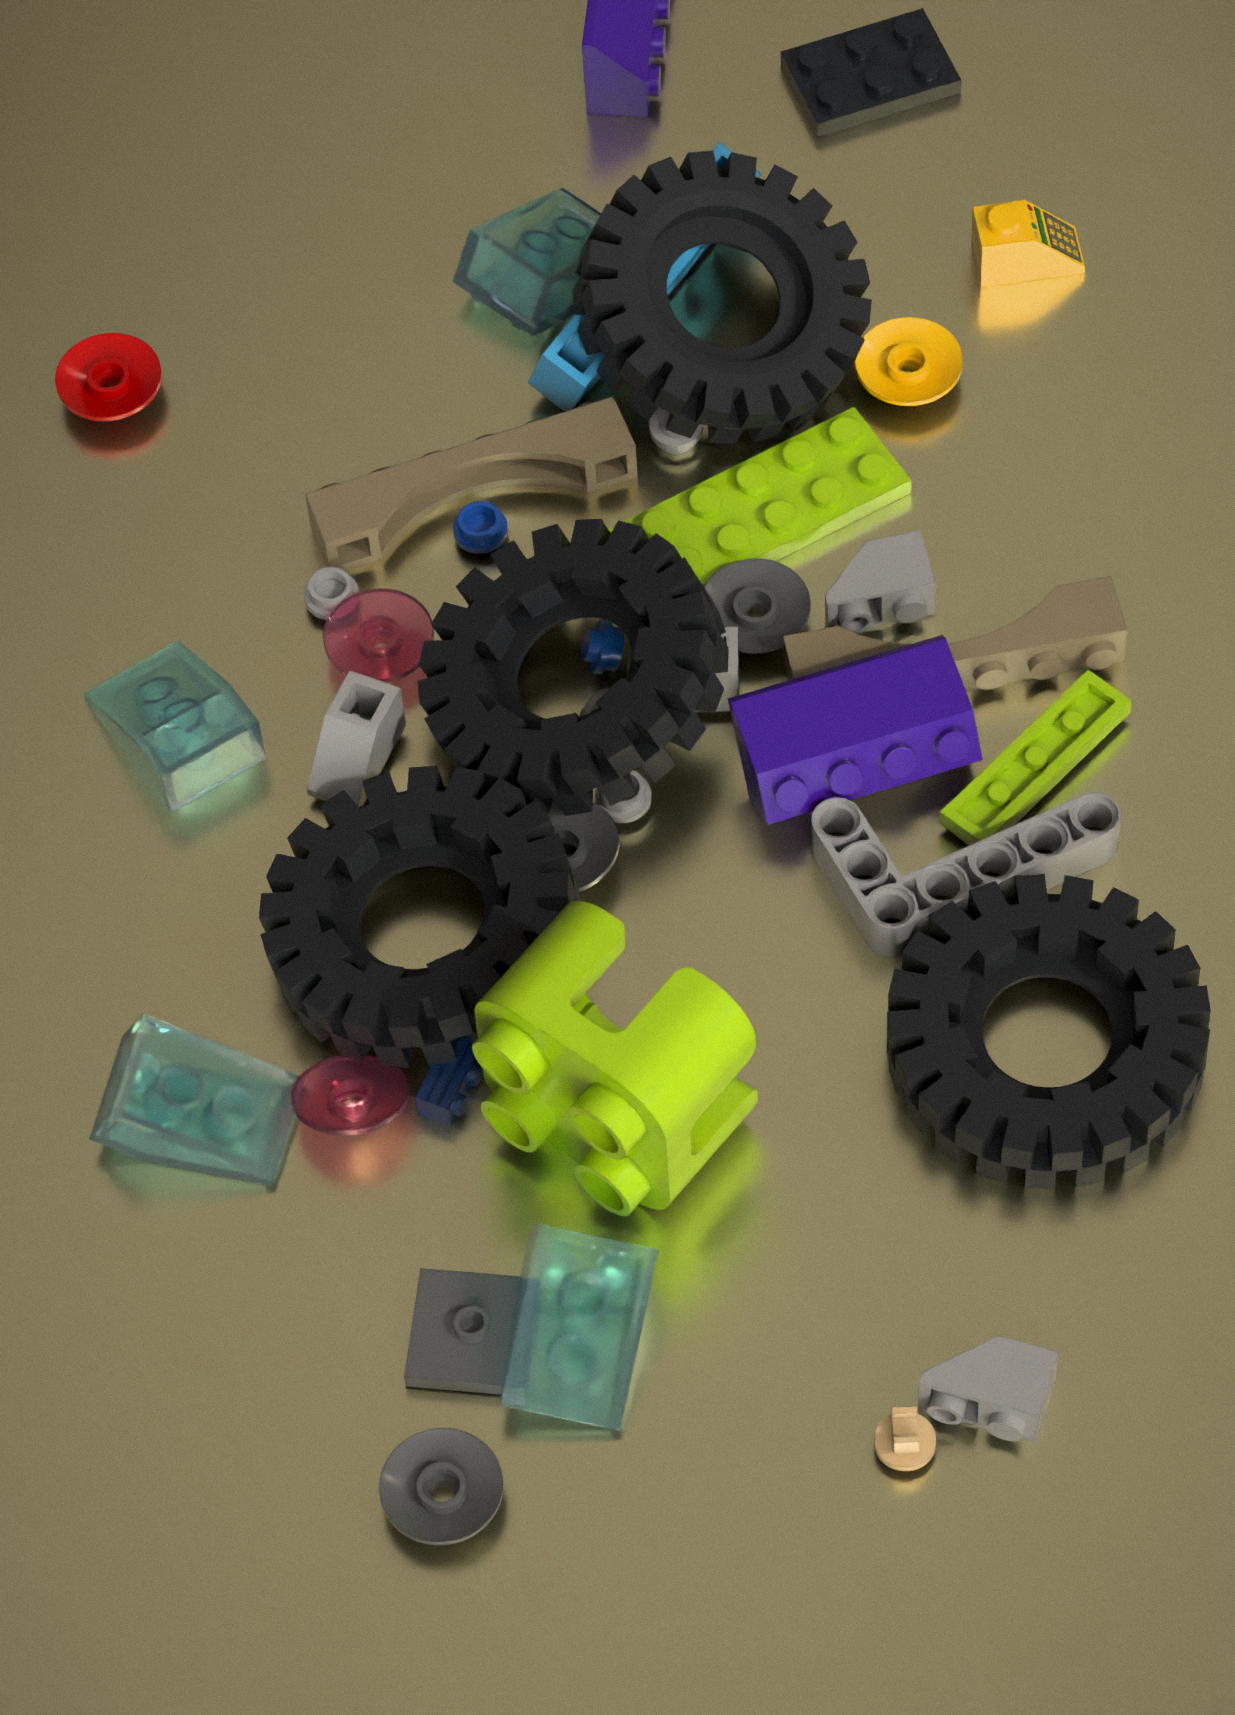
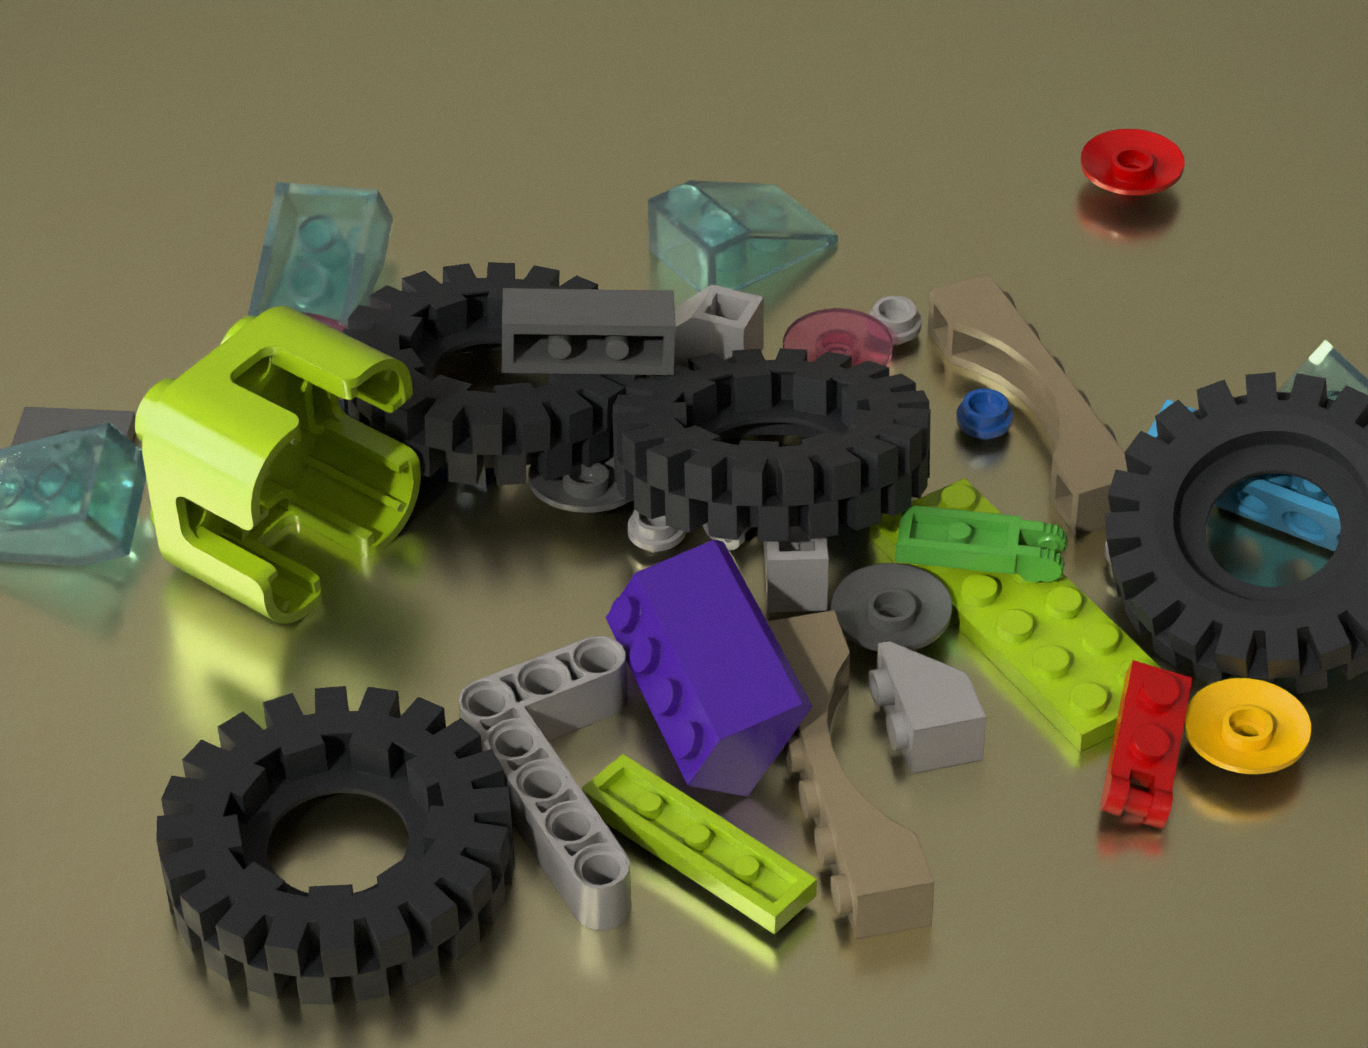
camera: 85 degrees right, 15 degrees down
none -> dark grey brick [502,288,676,375]
none -> bright green hinge [895,505,1068,583]
none -> red plate [1100,660,1192,829]

